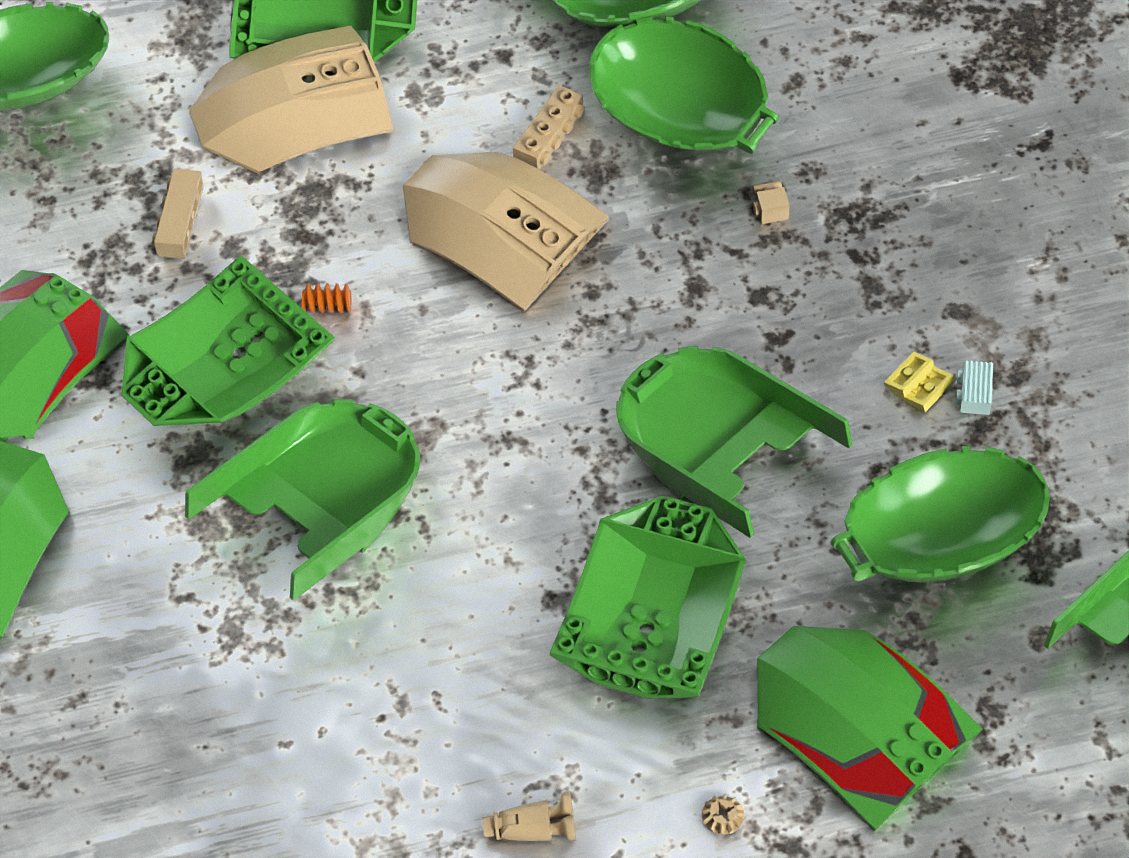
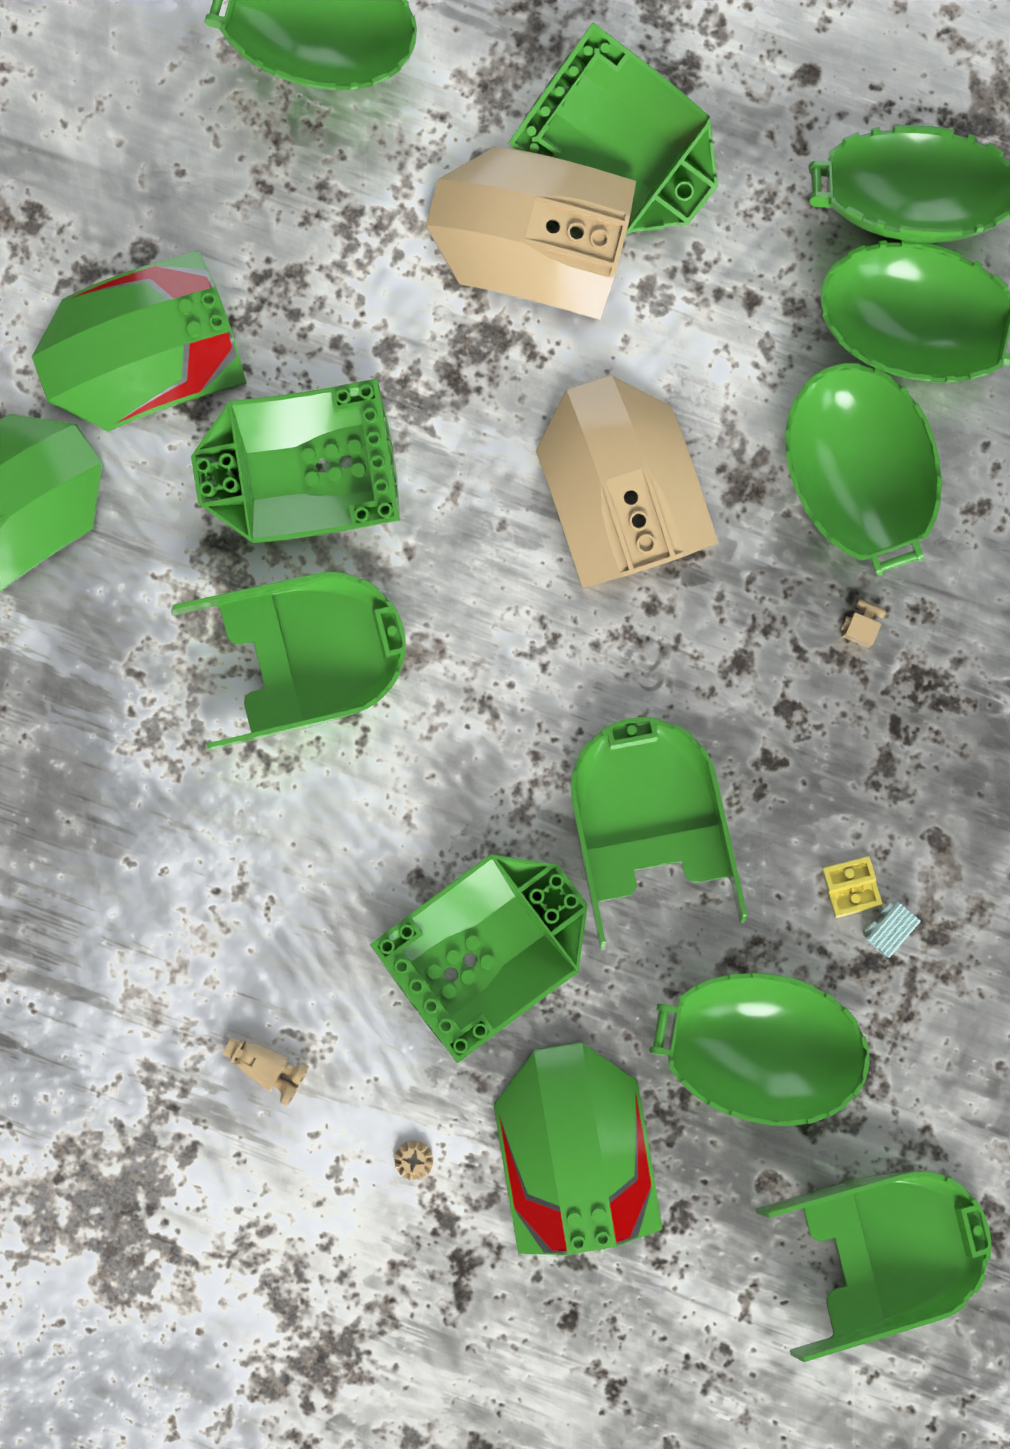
camera: 30 degrees right, 30 degrees up
tan brick [152,169,204,259] -> none
orange piece [301,283,352,313] -> none
tan brick [513,85,585,170] -> none

